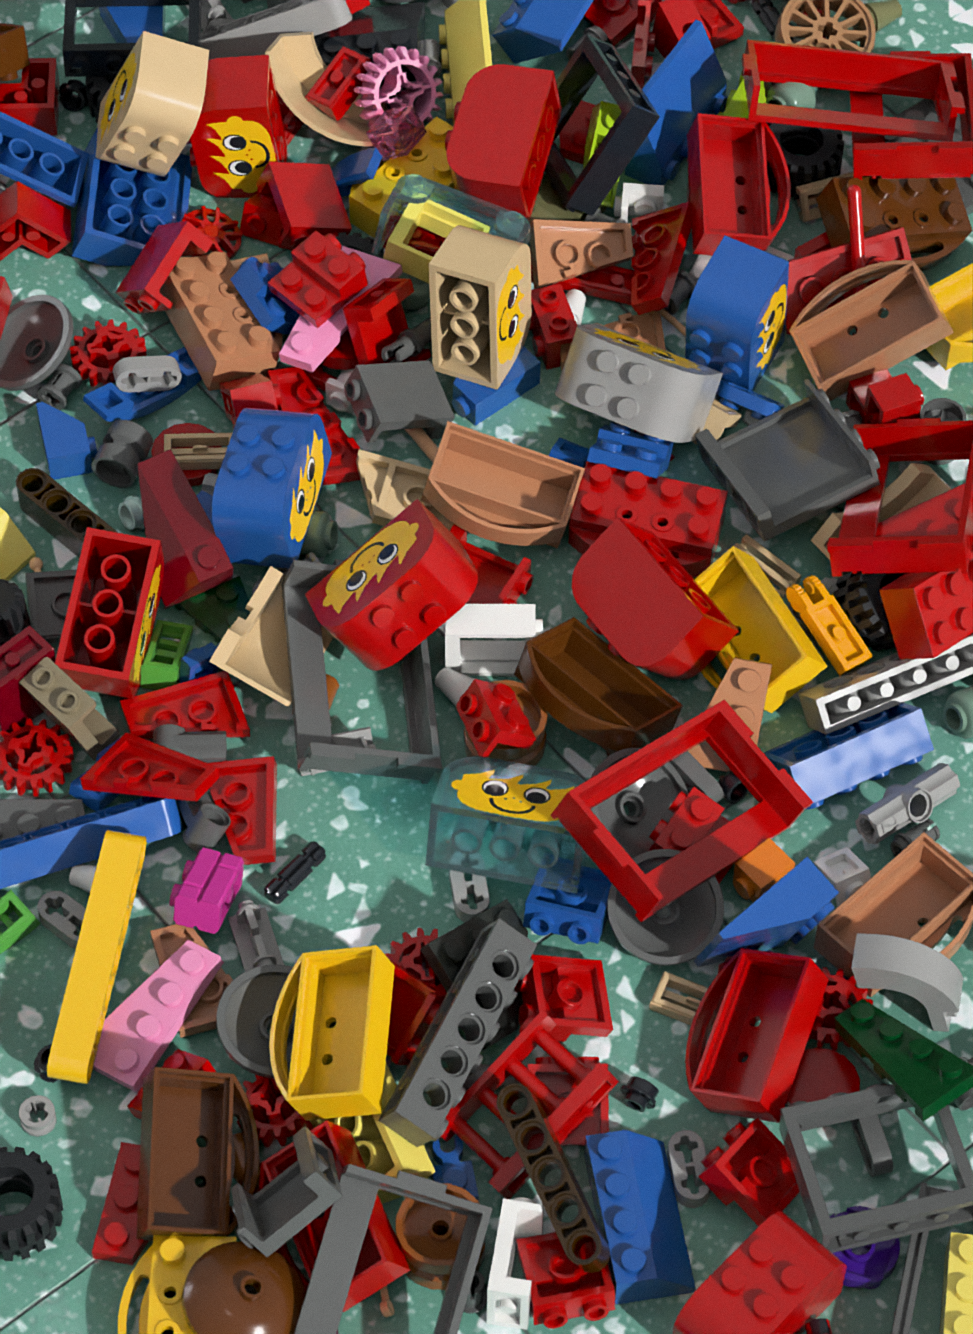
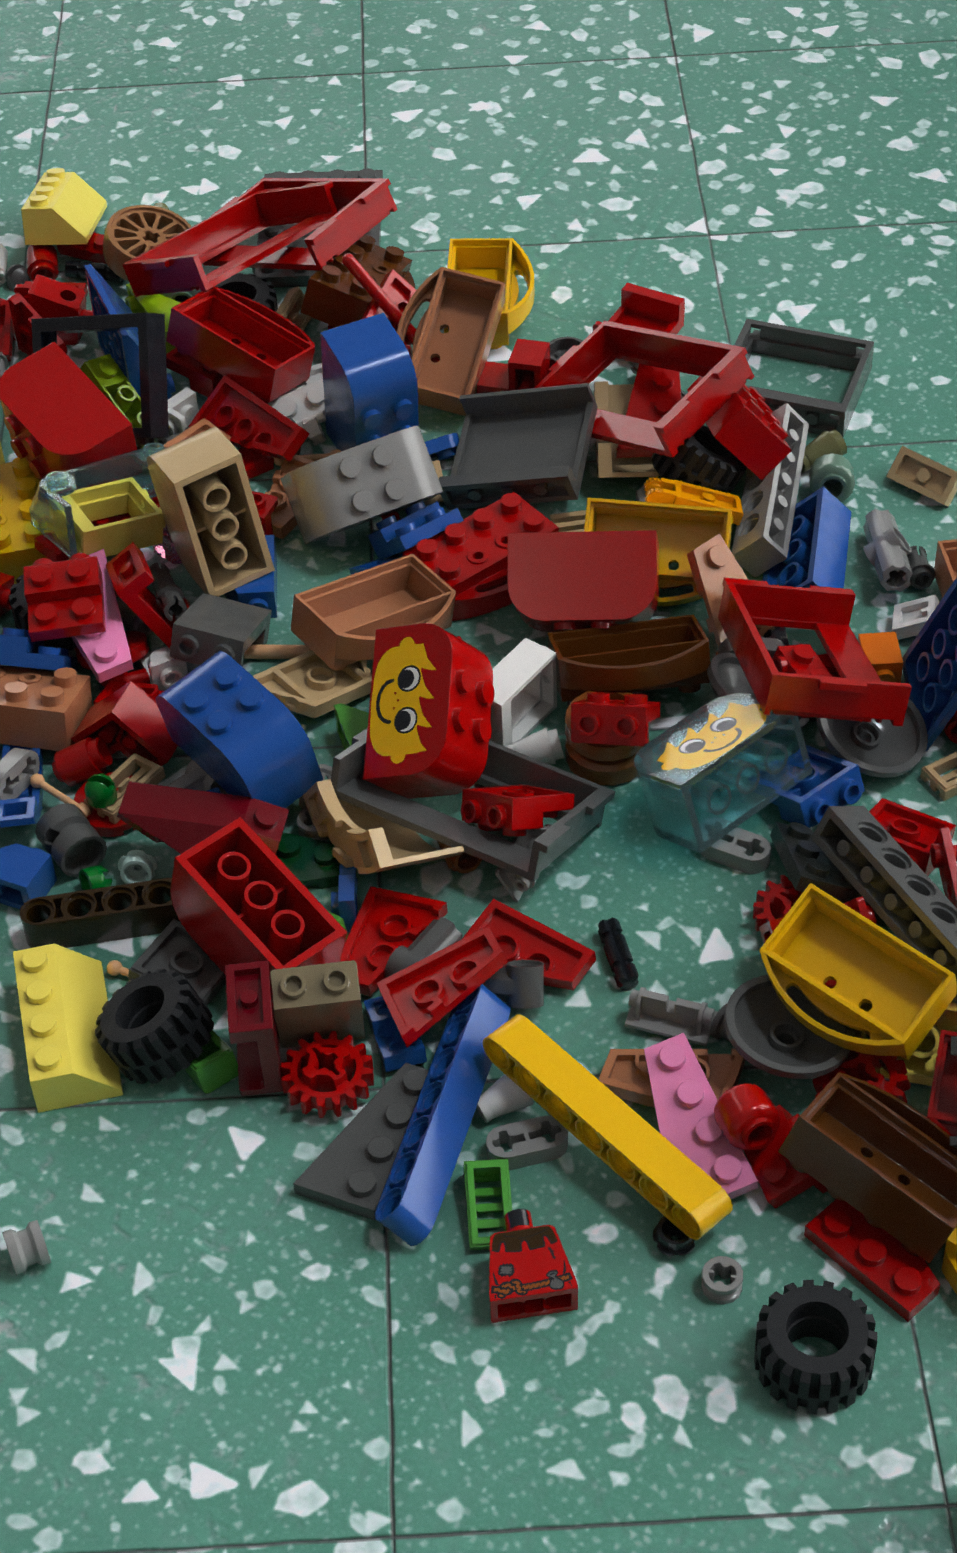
camera: 50 degrees left, 10 degrees down
dark pink brick [169,847,244,934] -> none
none -> light nougat hinge [30,773,91,818]
none -> red brick [52,737,112,787]
none -> green hinge [79,866,112,891]
none -> green hinge [84,773,117,808]
none -> red plate [461,784,574,836]
none -> red head [714,1083,780,1150]

